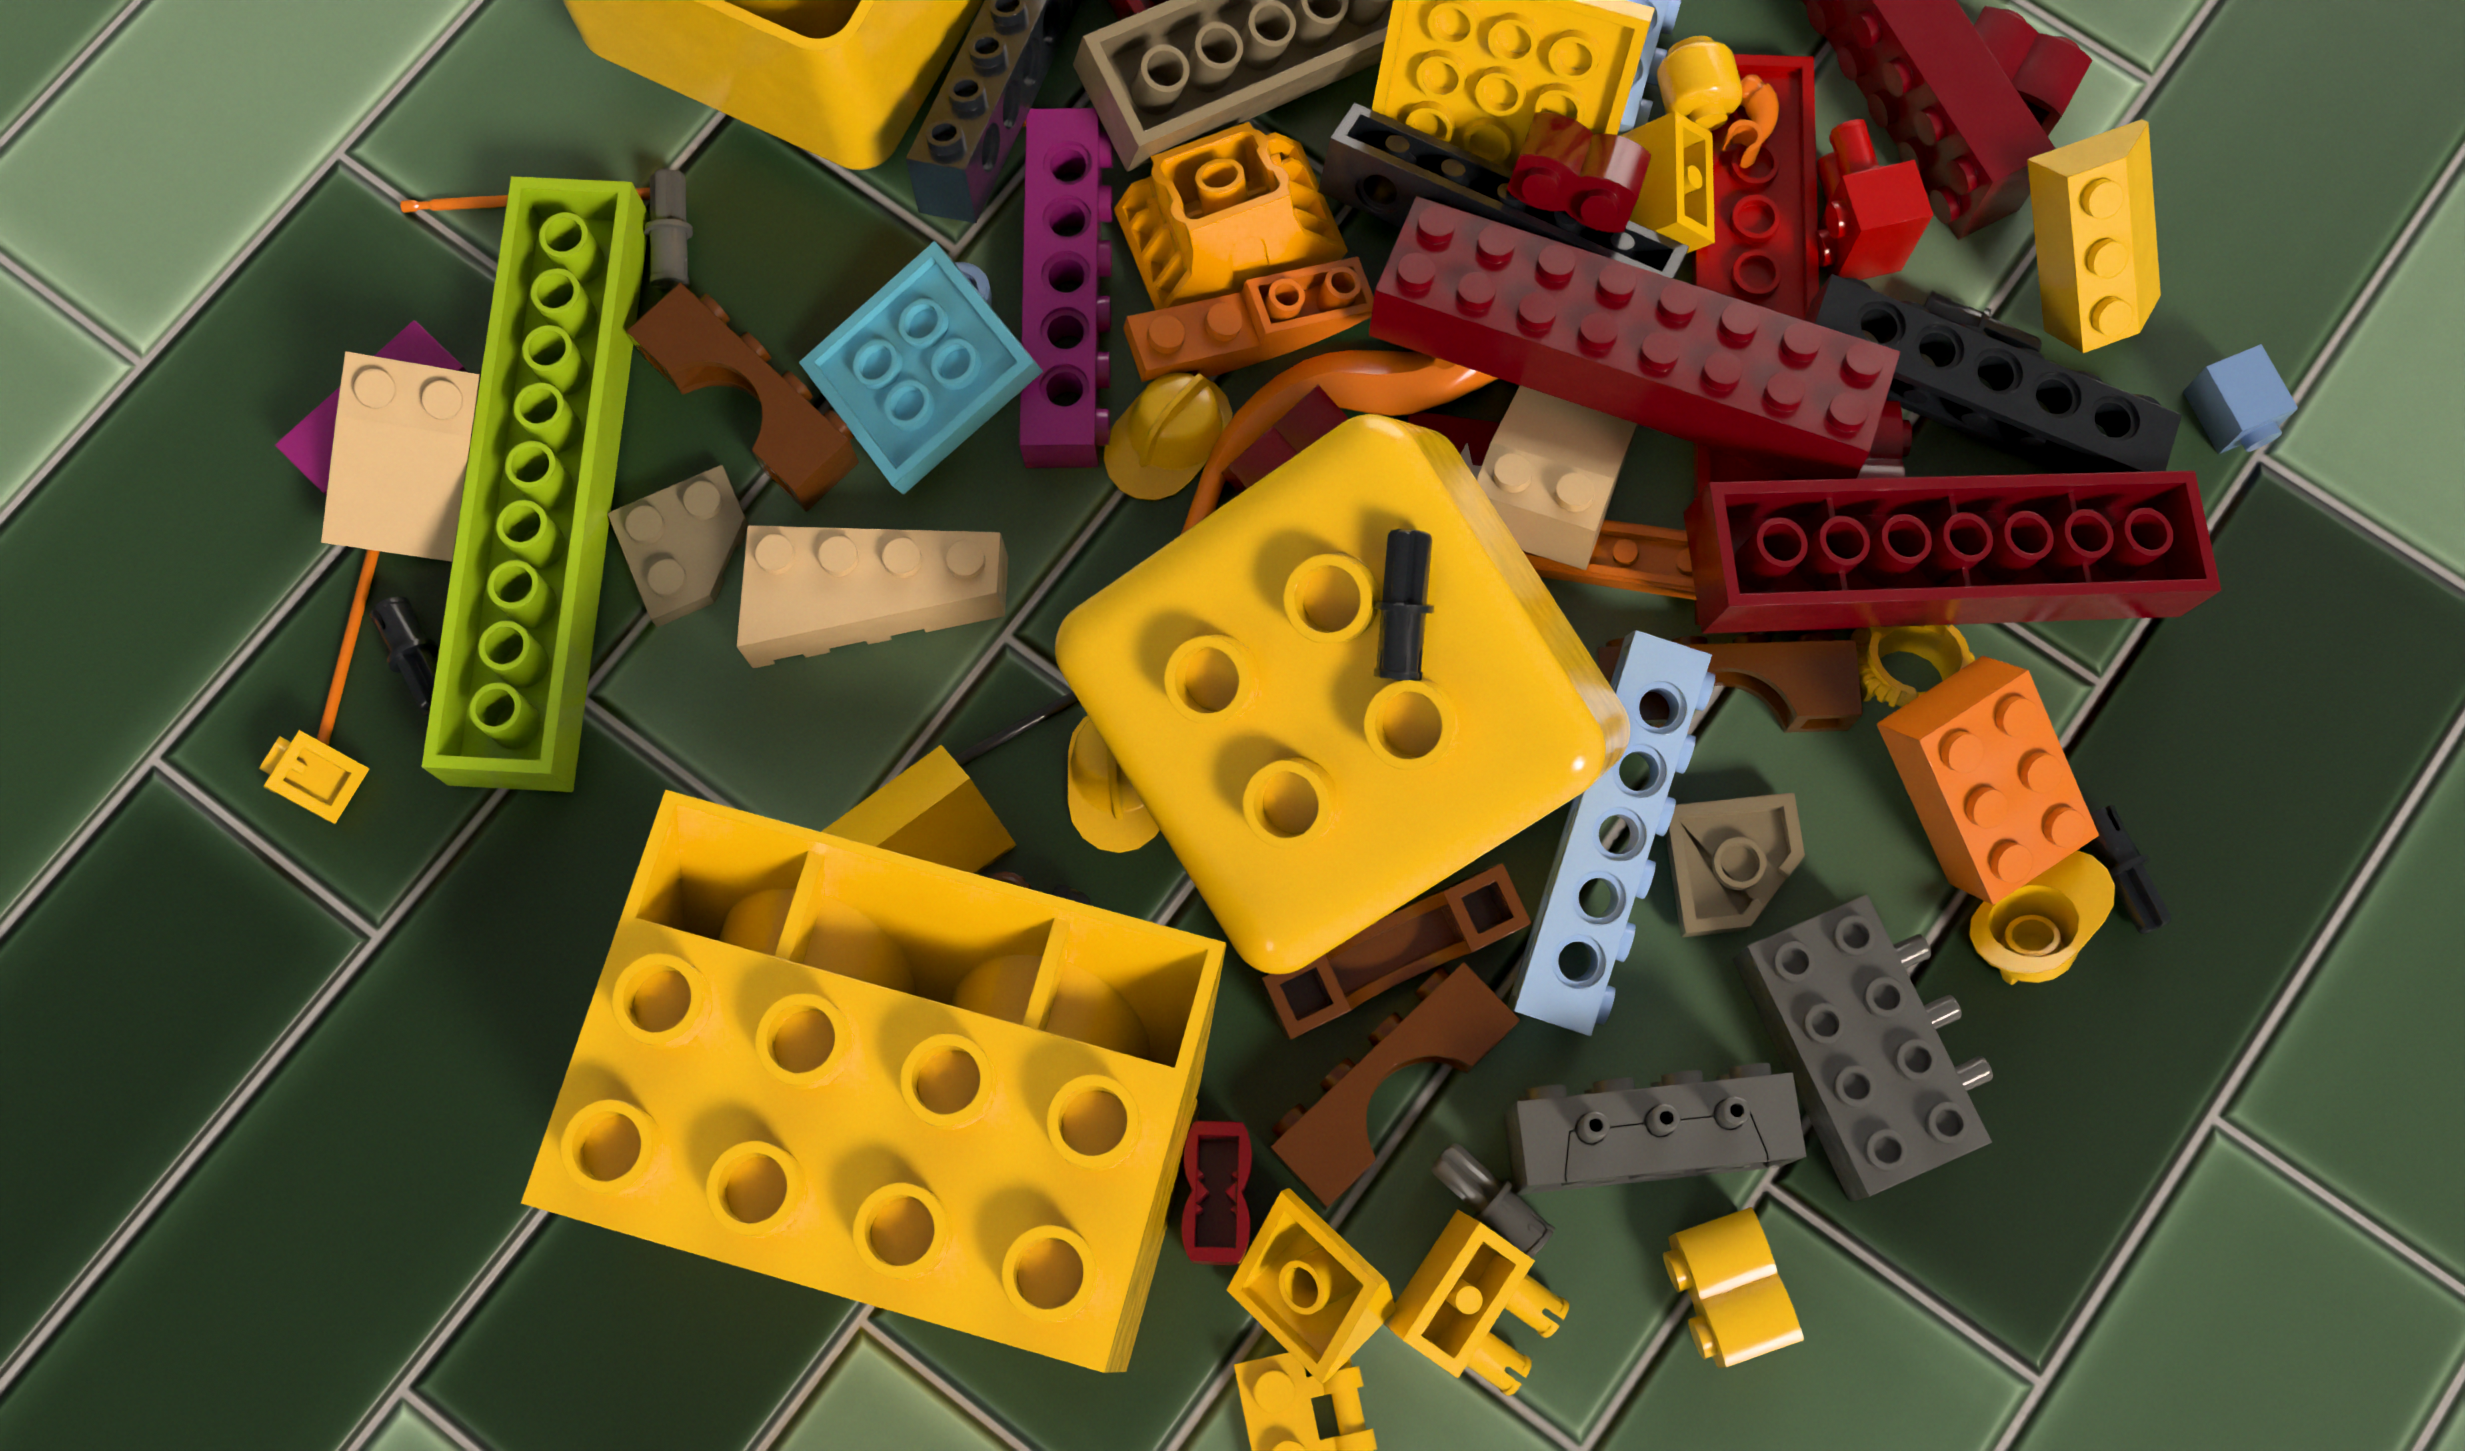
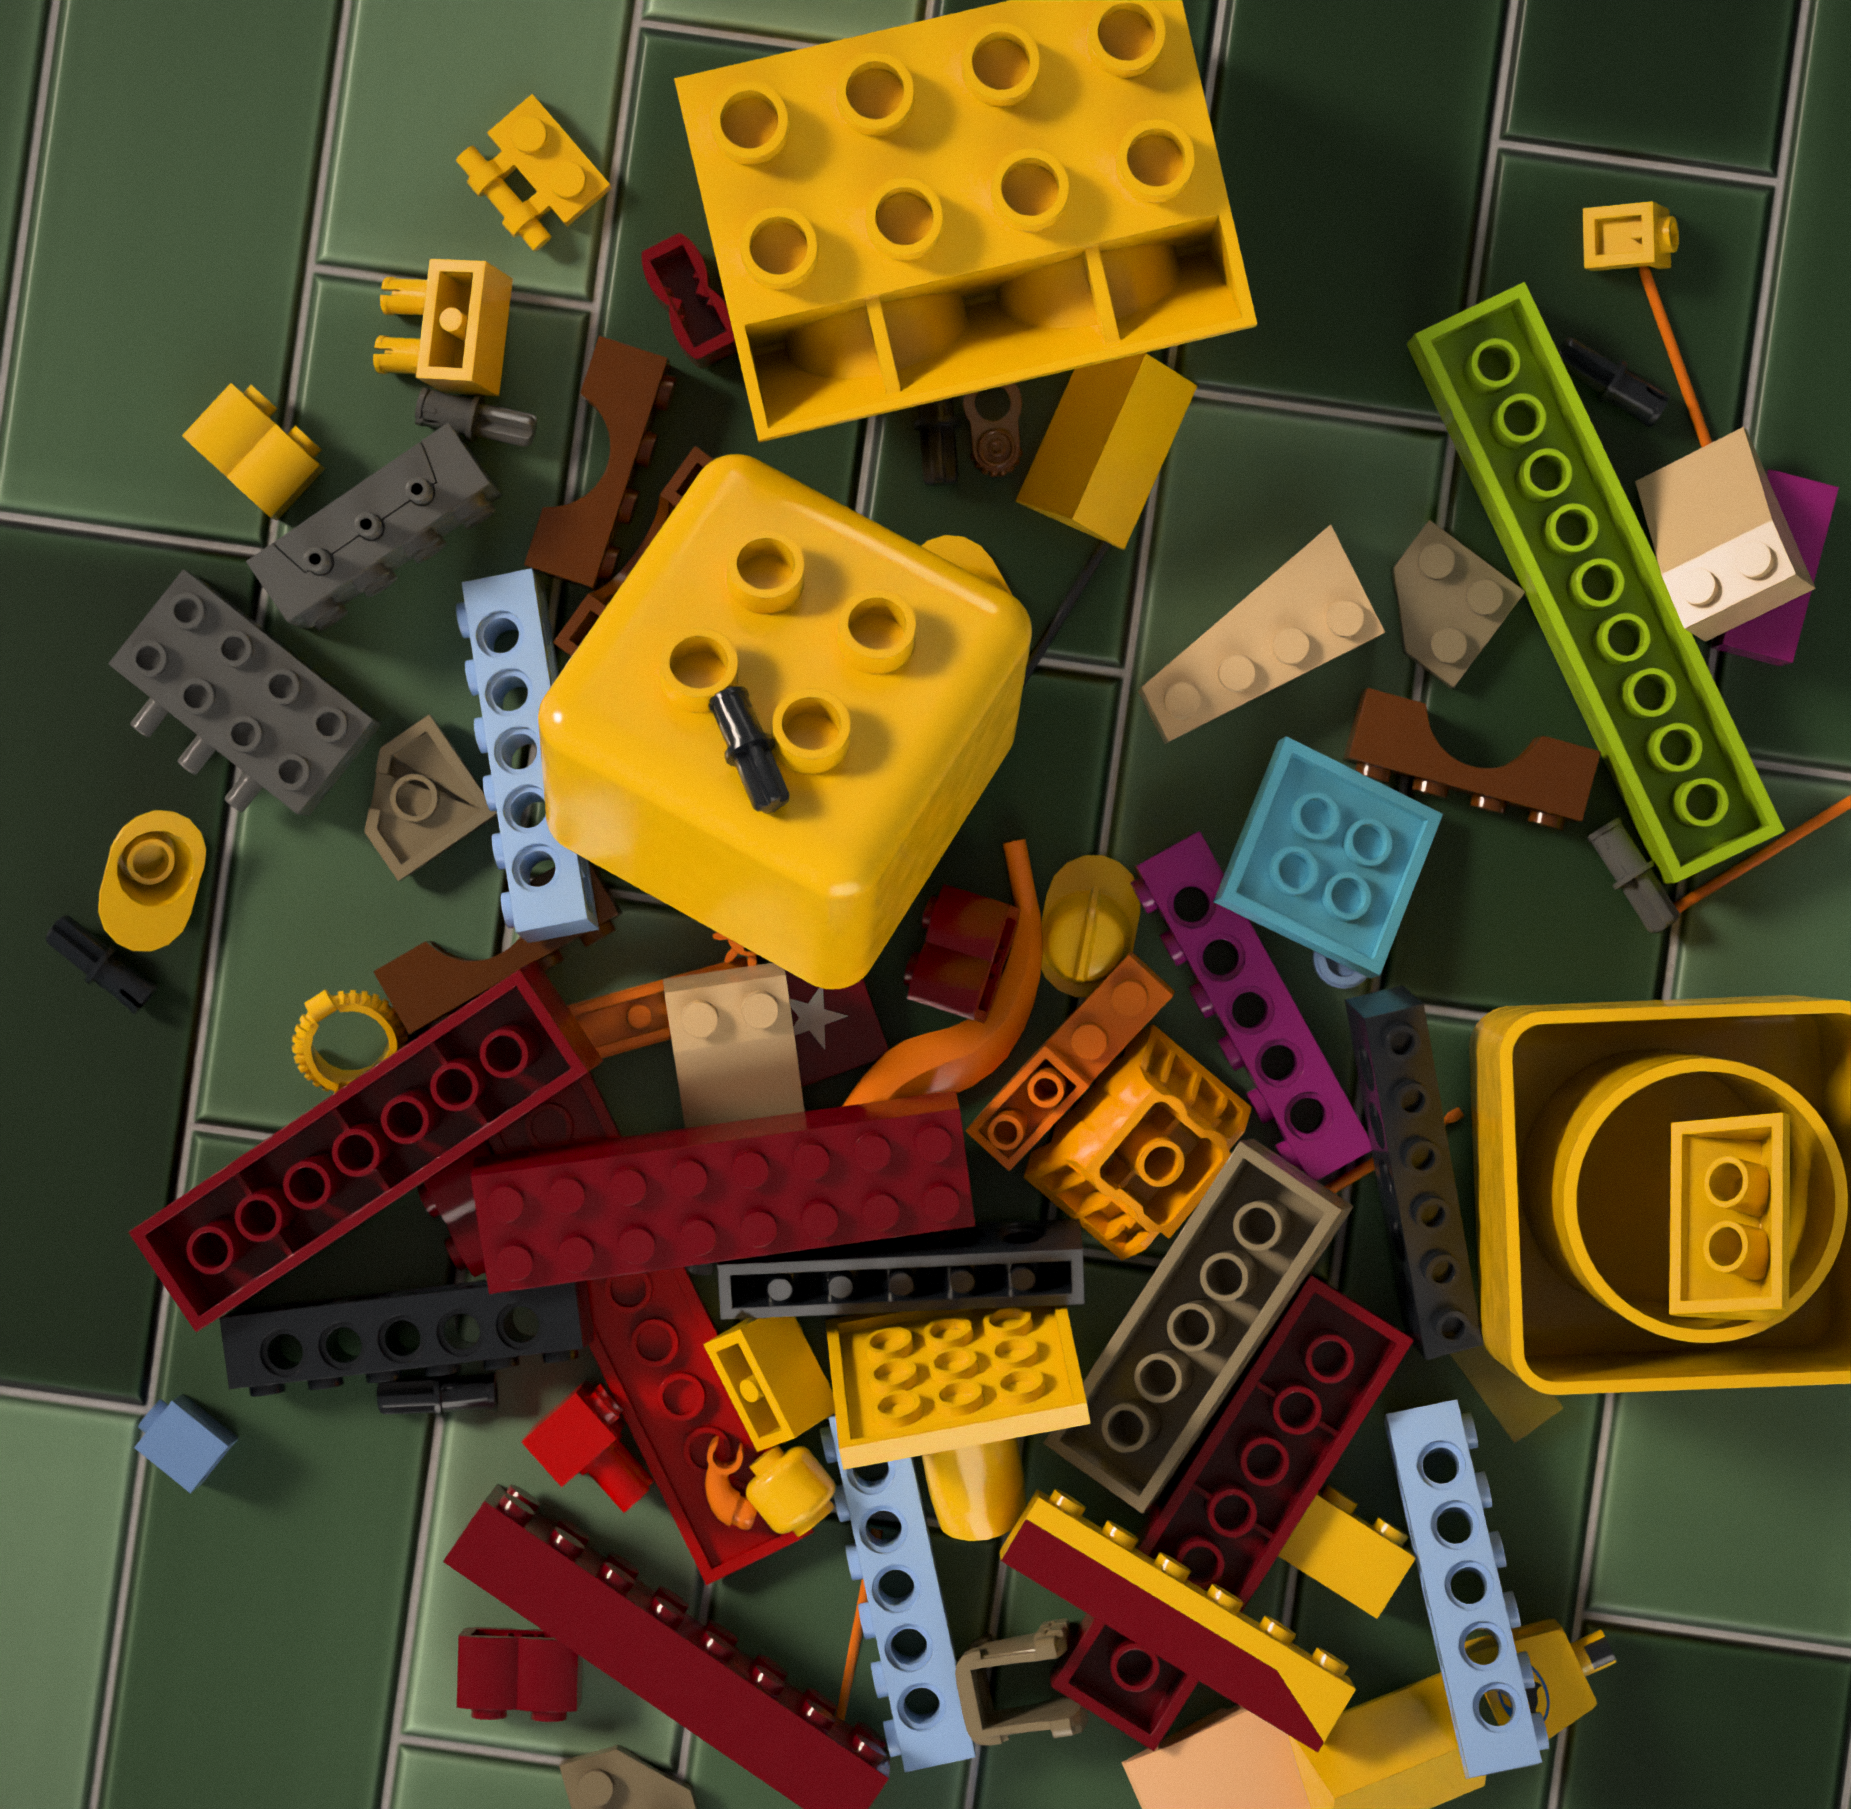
camera: 150 degrees right, 15 degrees up
yellow slope [1227,1188,1397,1384] -> none
dark red brick [1507,112,1651,233] -> none
orange brick [1876,656,2099,905] -> none
yellow slope [2027,119,2161,353] -> none

